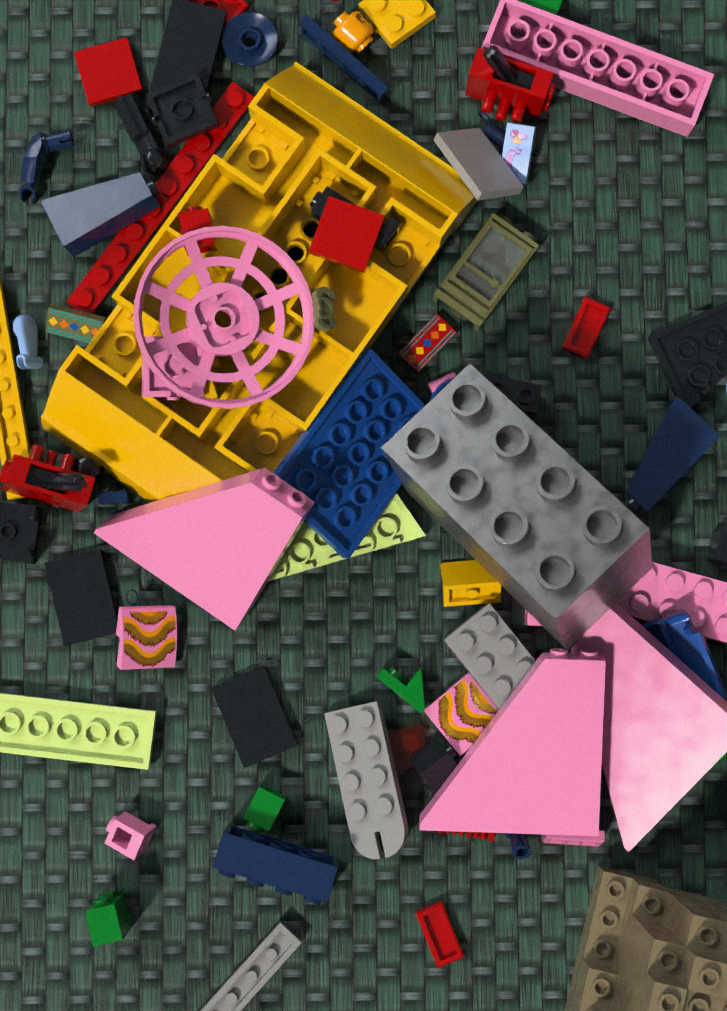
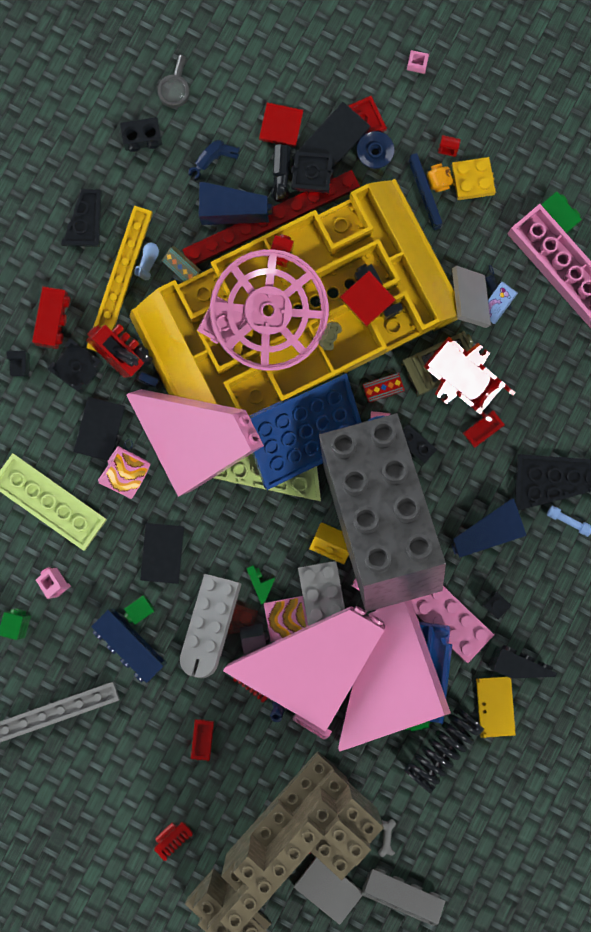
camera: 25 degrees right, 0 degrees up
red piece [465,45,556,123] -> none
none -> piece [423,337,515,422]

